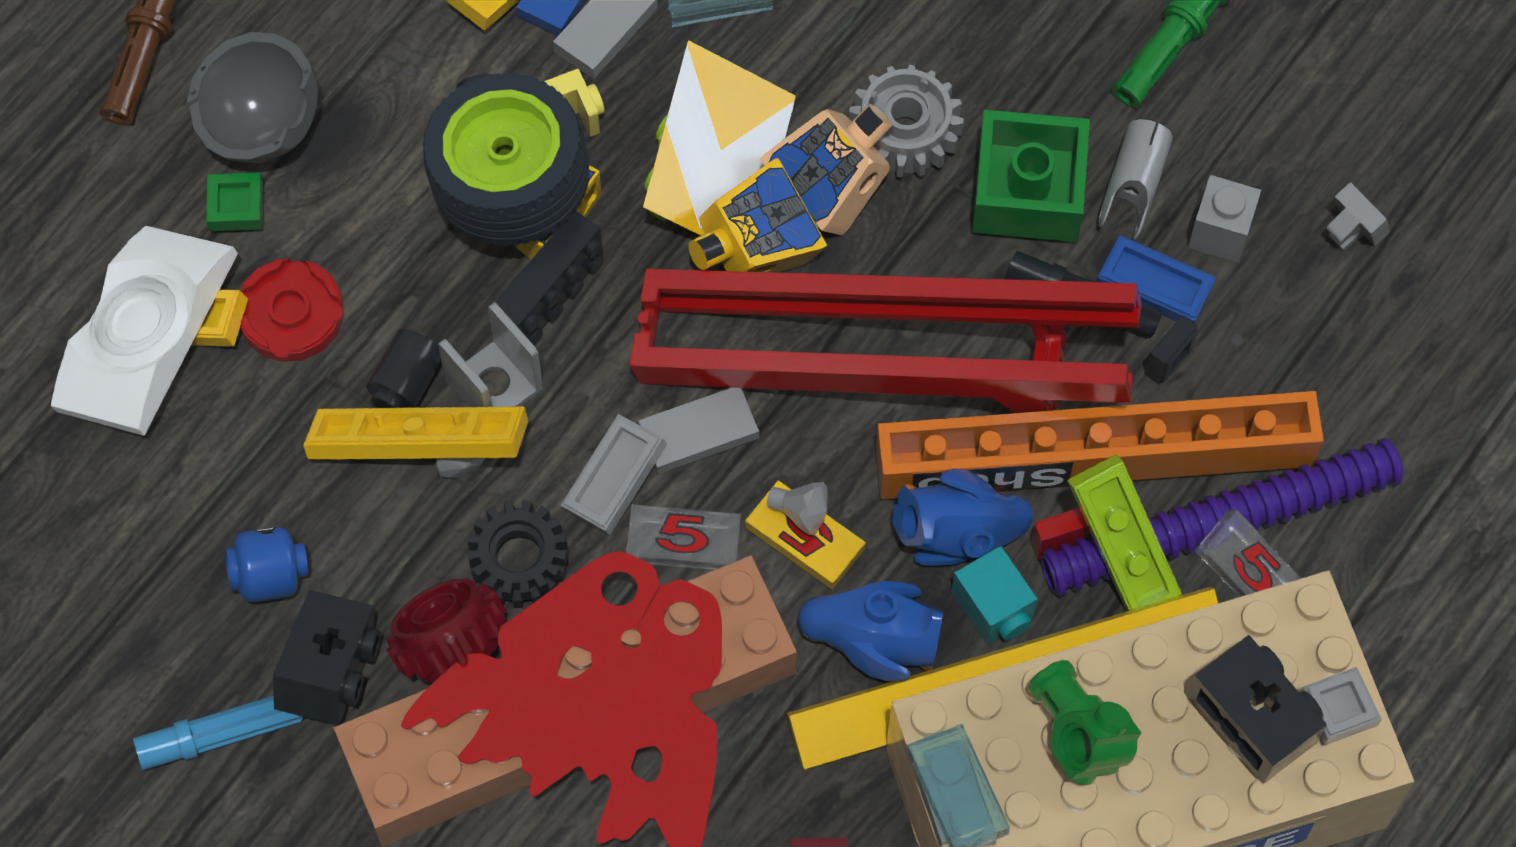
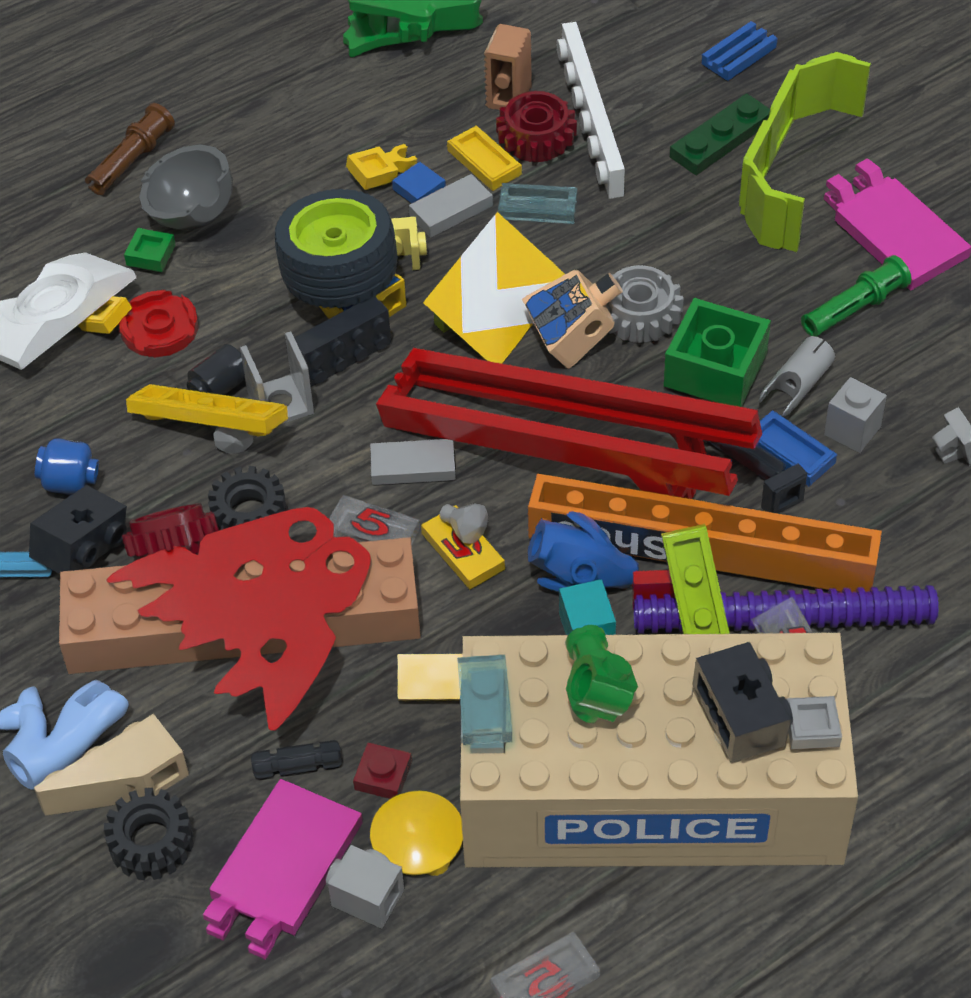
camera: 20 degrees right, 15 degrees down
light grey tile [560,414,667,536] -> none
torso [689,158,827,273] -> none
blue animal [798,581,943,681] -> none

